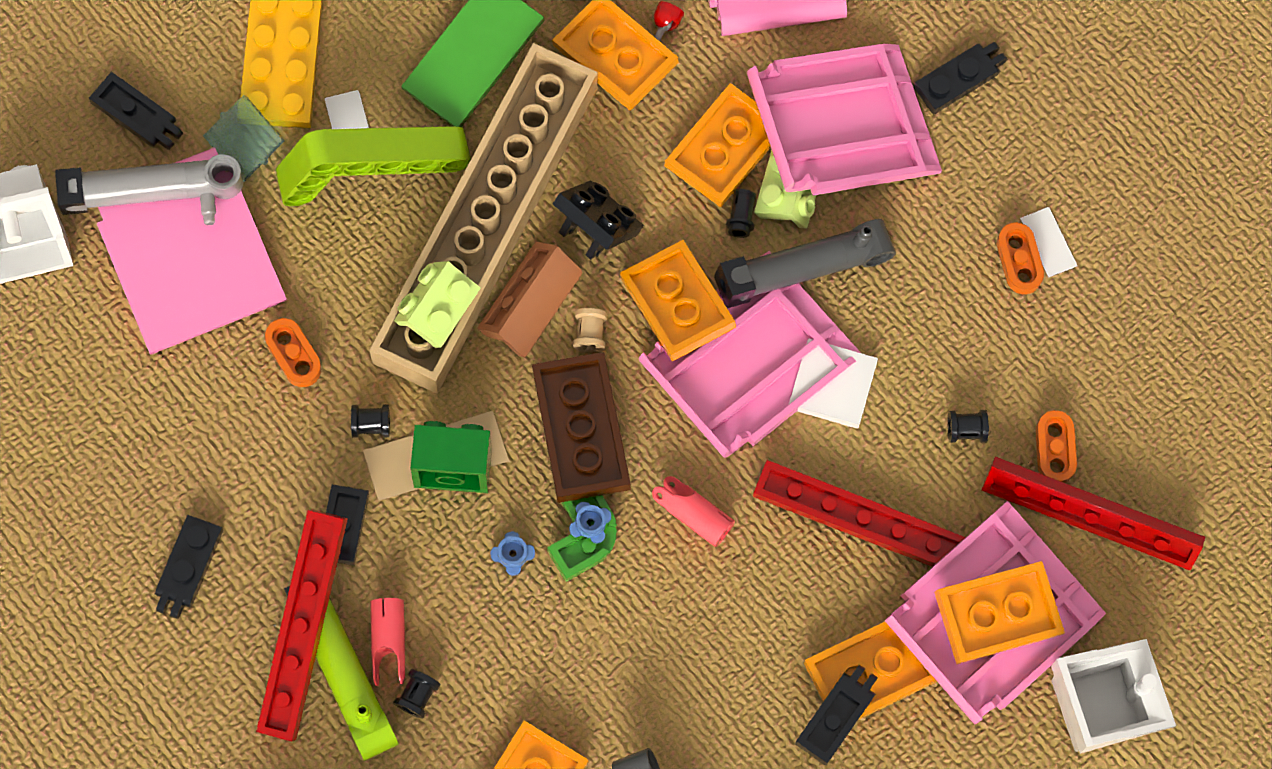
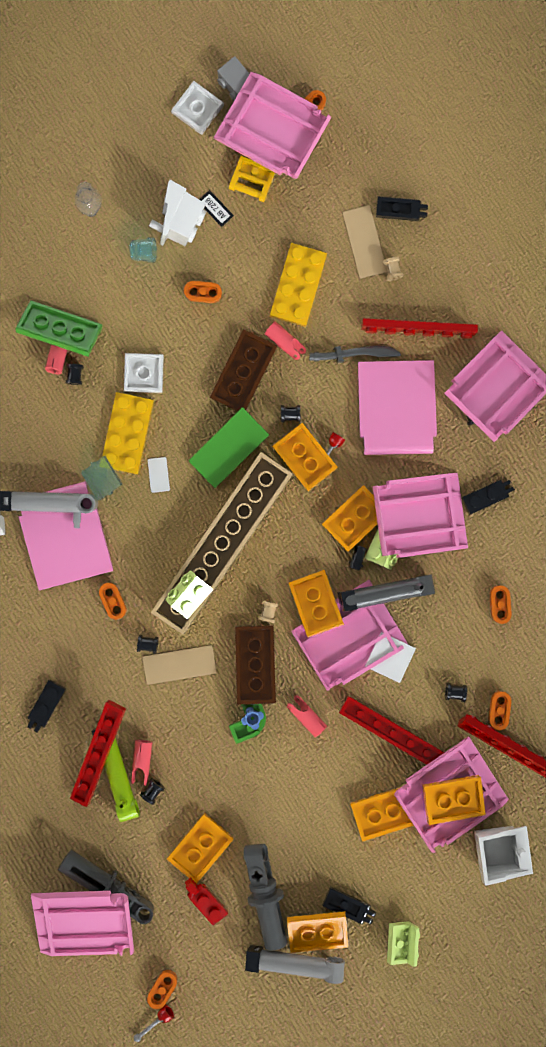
camera: 10 degrees right, 15 degrees up
black hinge [89,72,183,150] -> none
lime beam [275,126,471,207] -> none
black plate [326,484,369,566] -> none
green brick [410,421,492,493] -> none
nougat panel [477,242,582,357] -> none
medium blue plate [490,531,535,576] -> none
black plate [553,180,644,260] -> none
black hinge [795,664,878,766] -> none
white sticker [1020,207,1078,277] -> none

